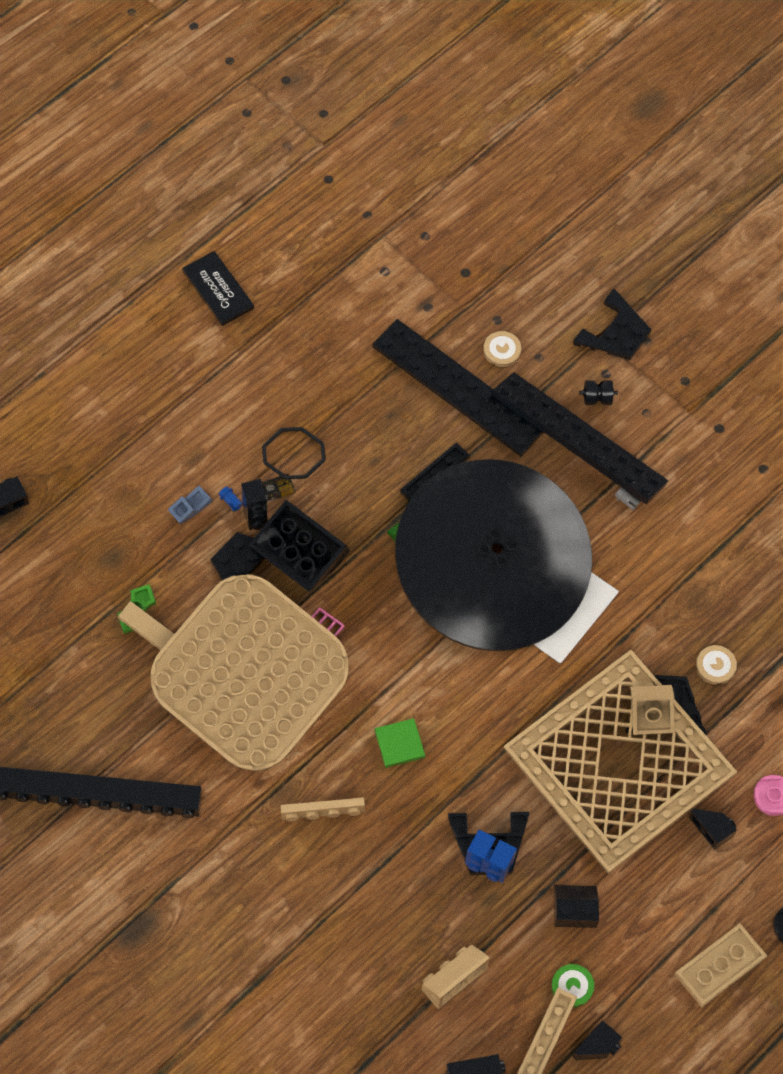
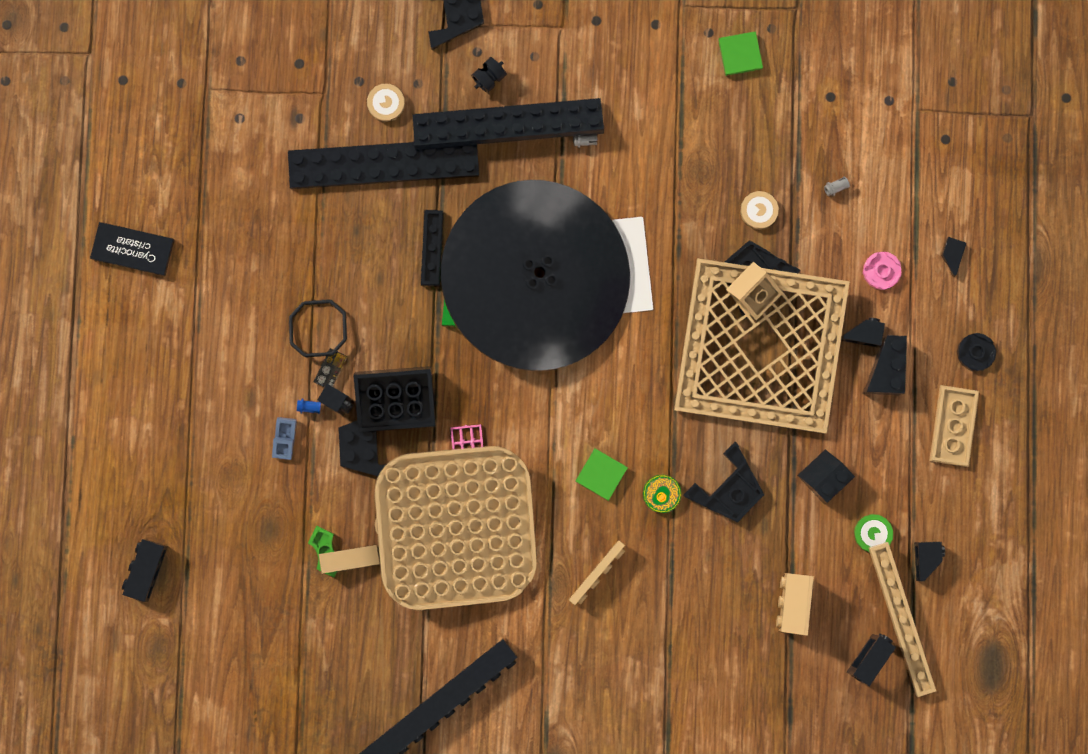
camera: 45 degrees left, 20 degrees up
blue piece [465,829,517,883] -> none
none -> tile [643,475,681,513]
none -> black wedge [862,335,907,395]

